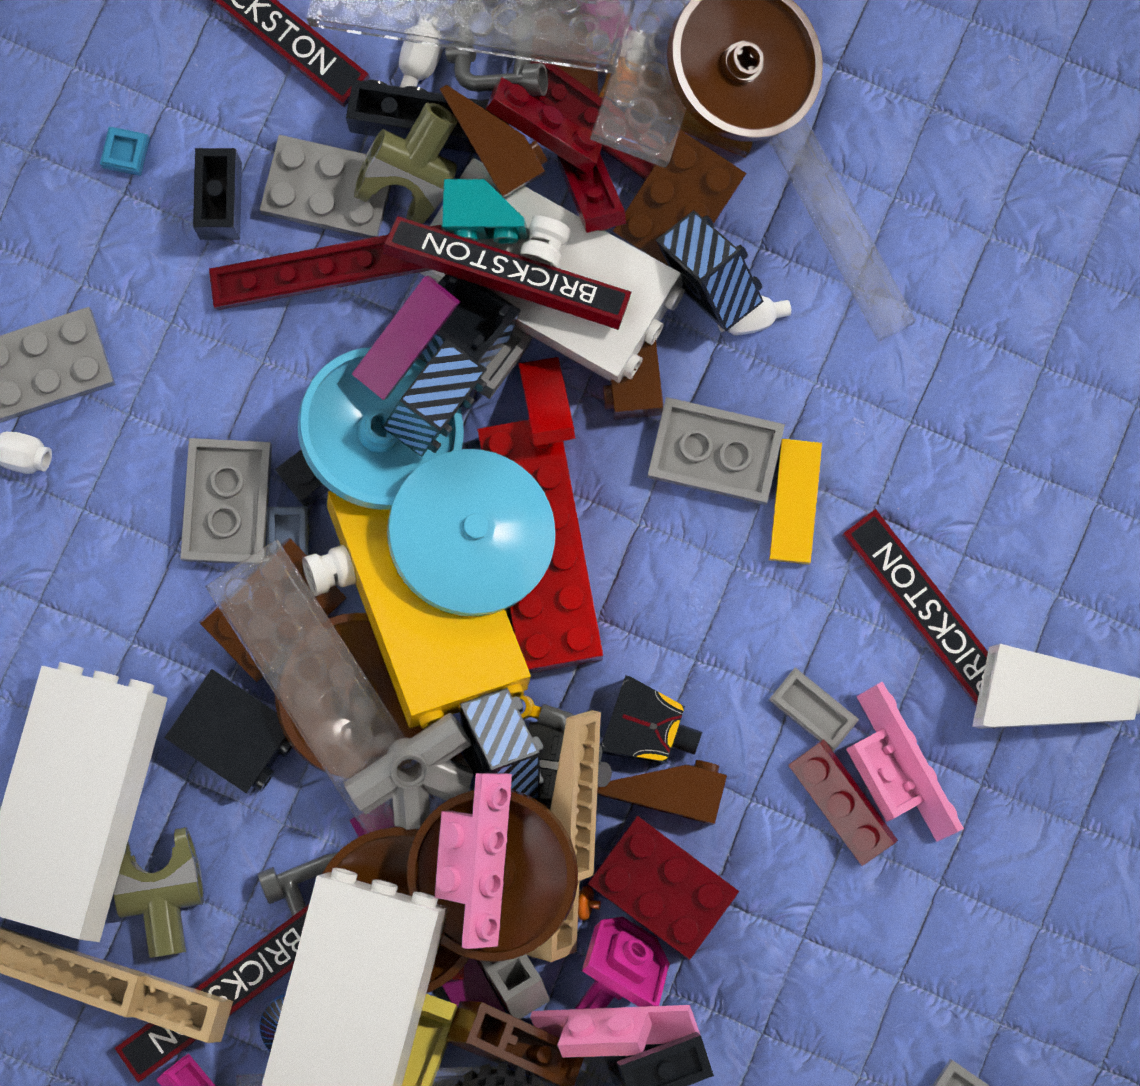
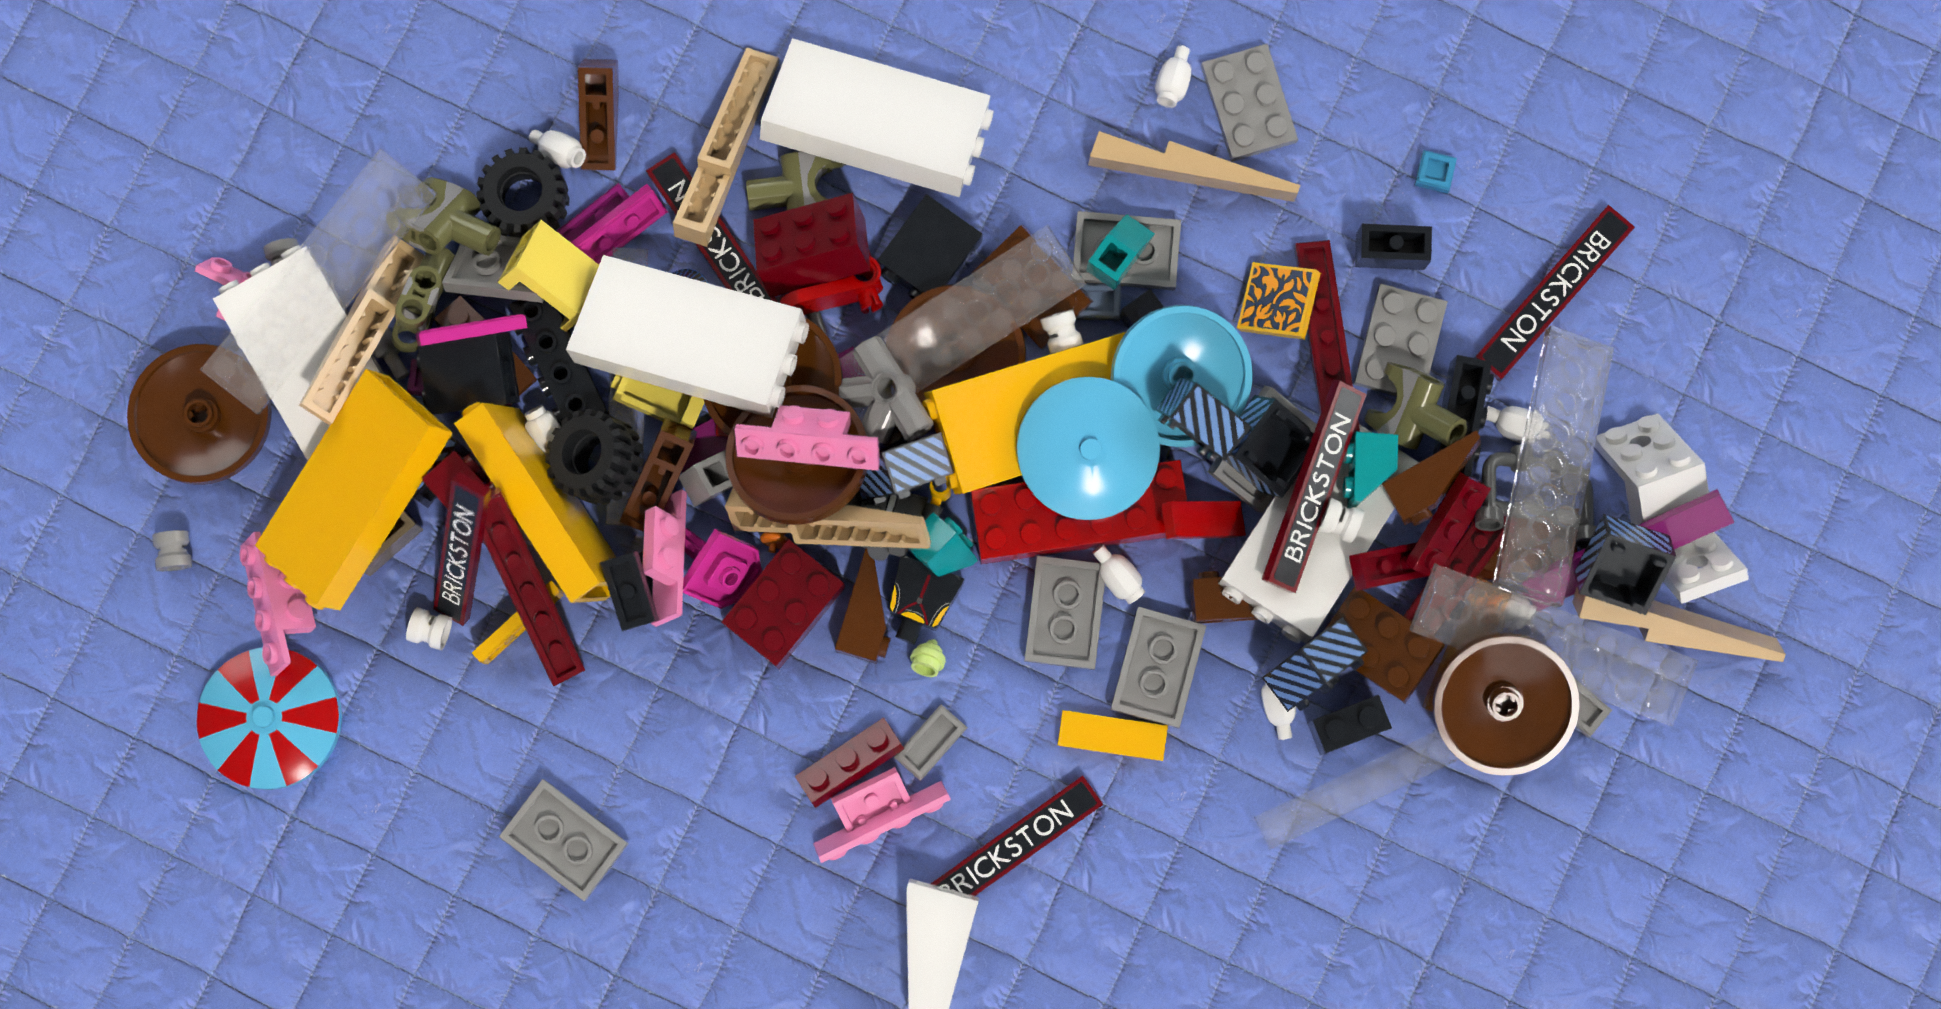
camera: 90 degrees right, 0 degrees up
magenta tile [352,276,460,400] -> none
none -> dark red brick [753,192,870,297]
none -> red piece [780,249,883,315]
none -> teal slope [908,512,978,577]
none -> yellowish green plate [910,639,946,677]
none -> light grey plate [1024,556,1105,670]
none -> teal slope [1086,214,1155,290]
none -> tan slope [1088,131,1300,202]
none -> white plant [1092,544,1145,604]
none -> tile [1237,262,1321,340]
none -> black brick [1307,695,1392,755]

